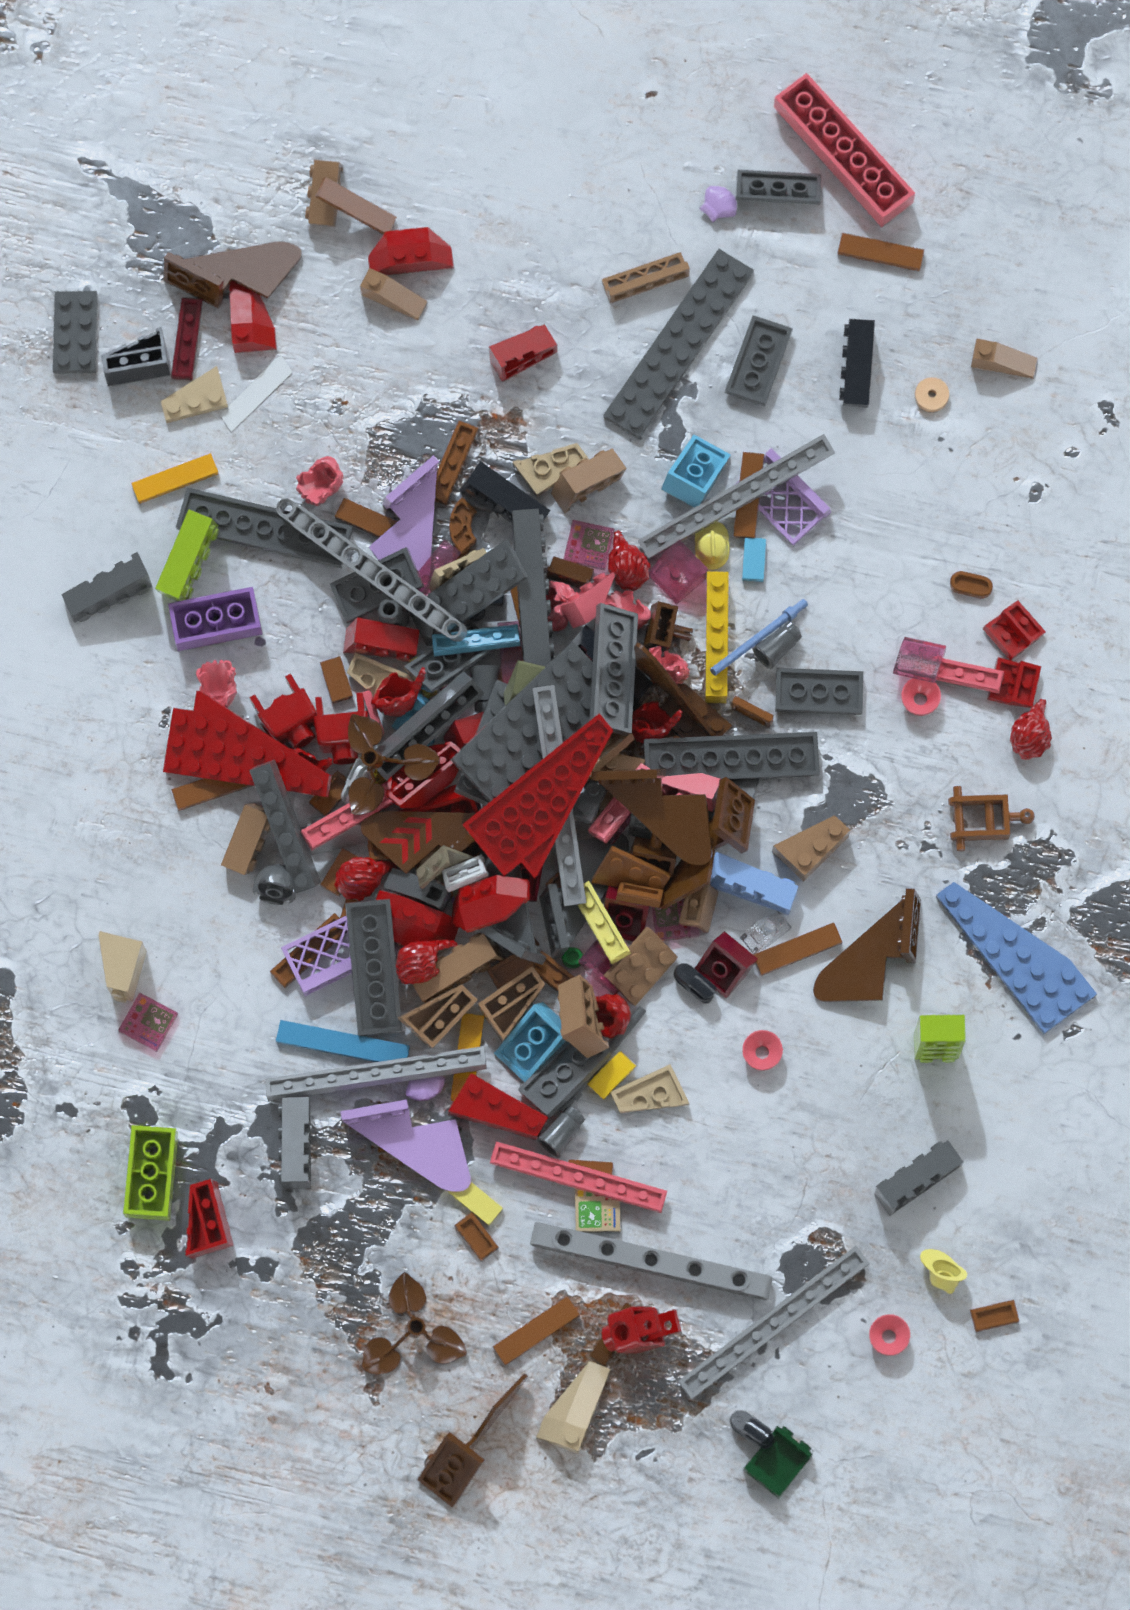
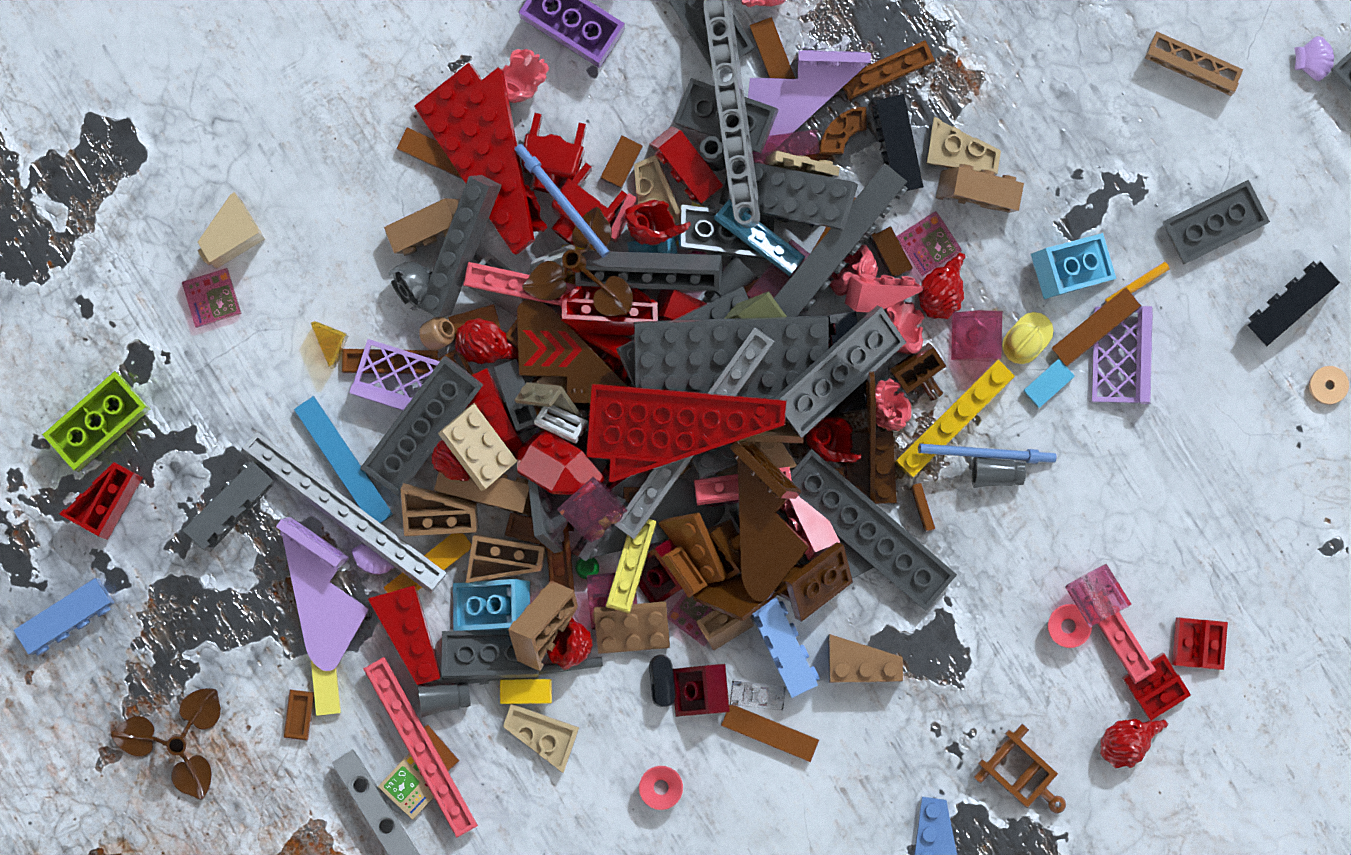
camera: 45 degrees right, 10 degrees up
dark orange tile [309,770,347,816] -> none
red wedge [489,324,558,382] -> none
dark orange tile [493,1296,580,1366] -> none
dark grey plate [603,249,754,439] -> none
light grey plate [637,434,835,560] -> none
dark grey plate [775,668,864,715] -> none
reddish brown piece [813,888,921,1002] -> none
dark orange tile [950,571,993,599] -> none
none -> medium blue brick [13,578,114,656]
none -> clear yellow slope [311,321,349,369]
none -> medium nougat head [419,317,455,351]
none -> tan plate [438,404,517,491]
none -> medium blue bar [514,144,610,258]
none -> clear pink slope [557,477,628,542]
none -> light orange bar [1105,261,1170,303]

